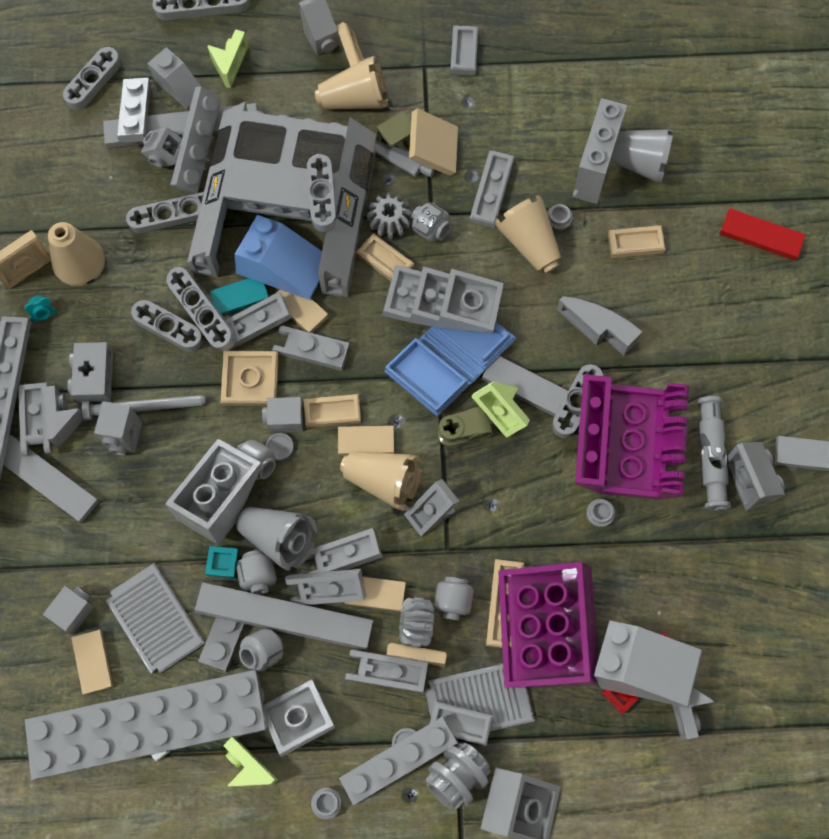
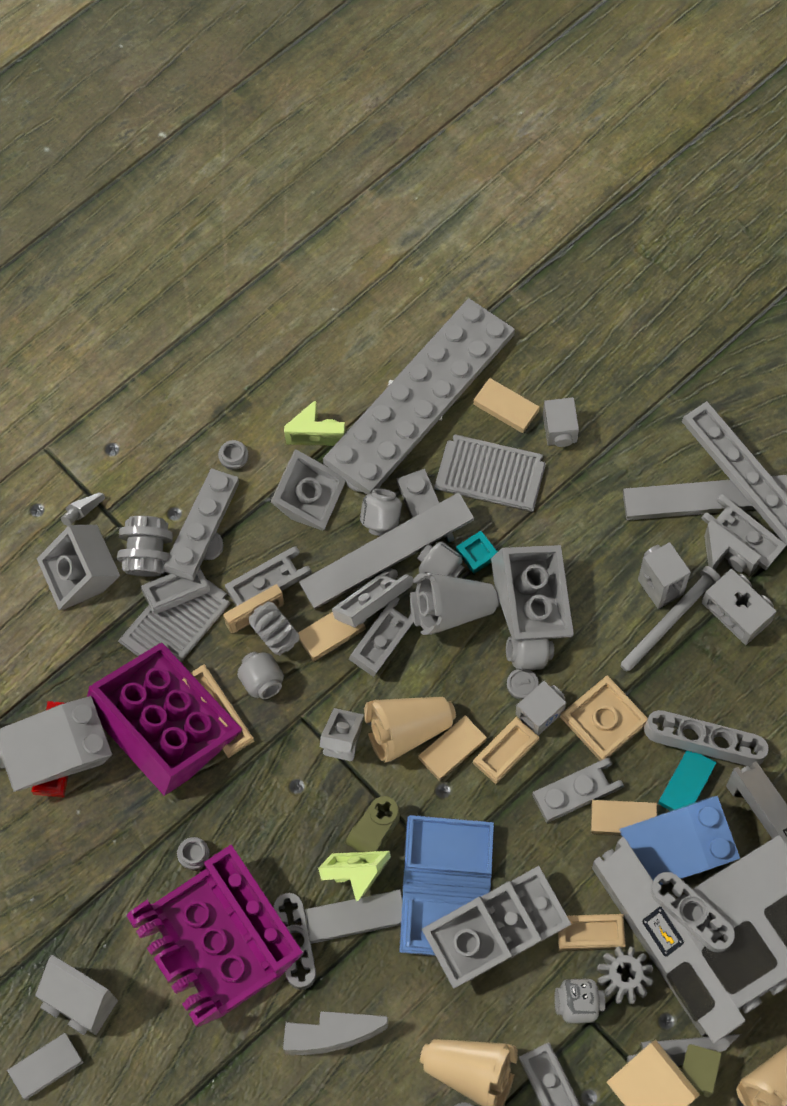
camera: 140 degrees right, 5 degrees down
light grey beam [131,300,203,352] -> none
light grey hinge [219,292,292,350] -> none
light grey piece [697,396,731,511] -> none

